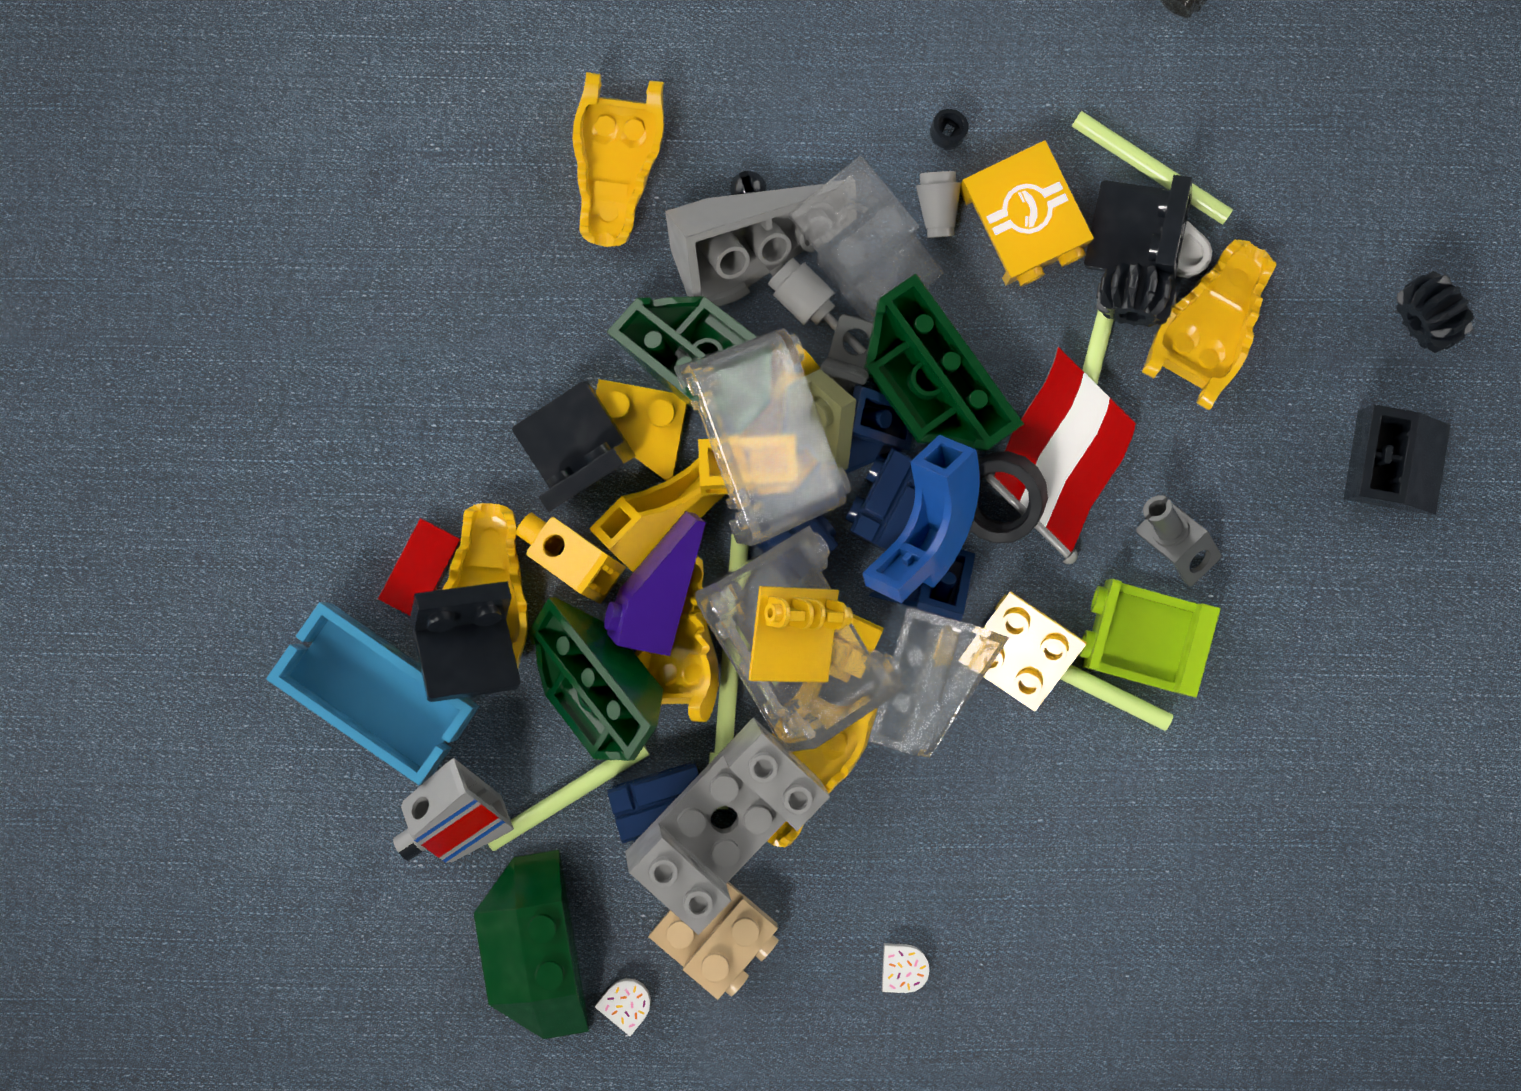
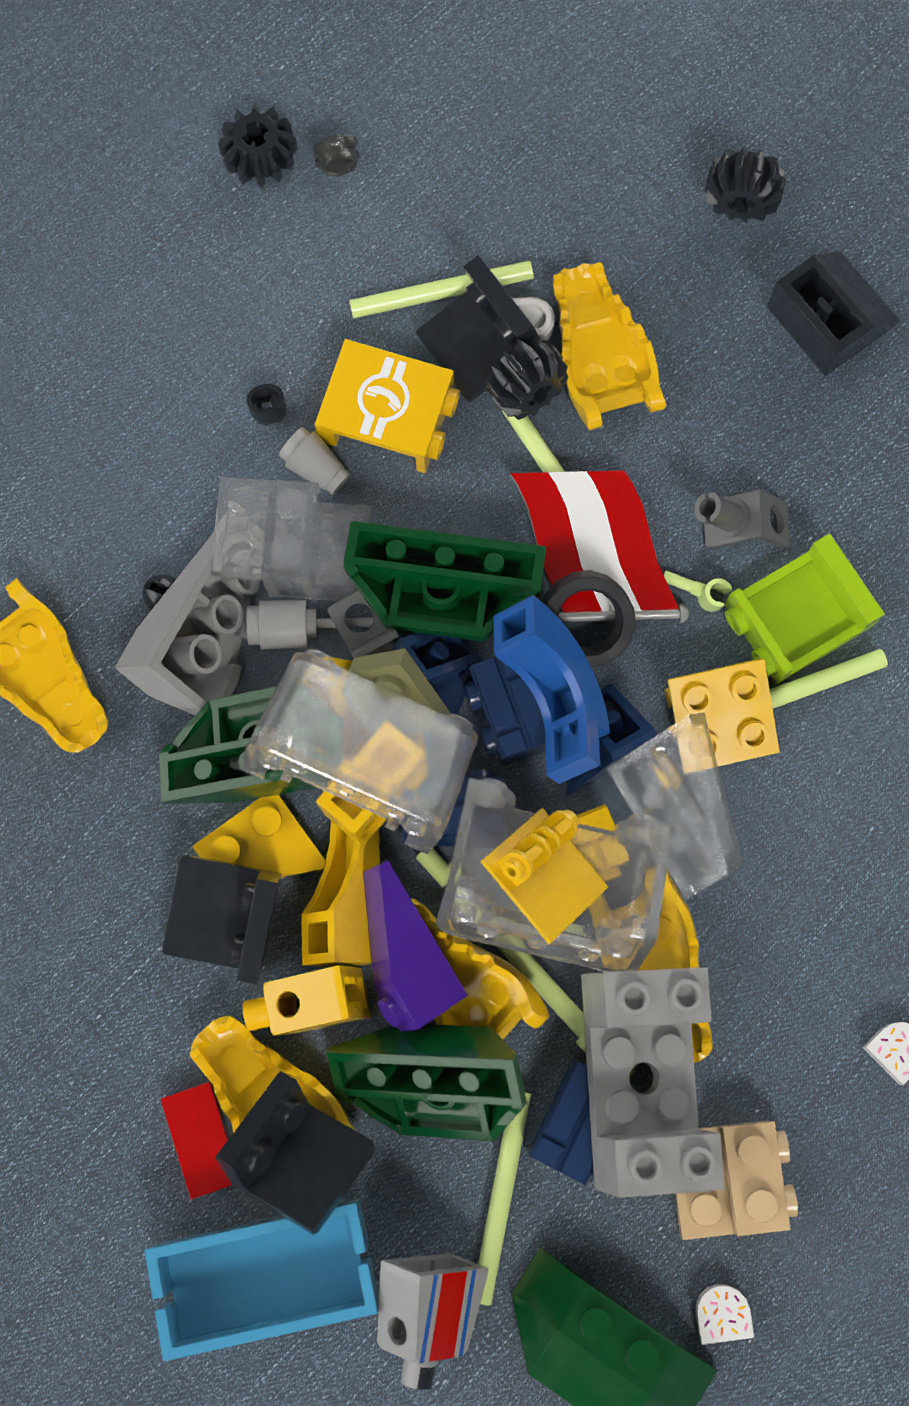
camera: 45 degrees left, 10 degrees down
none -> yellowish green hand [664,570,732,612]

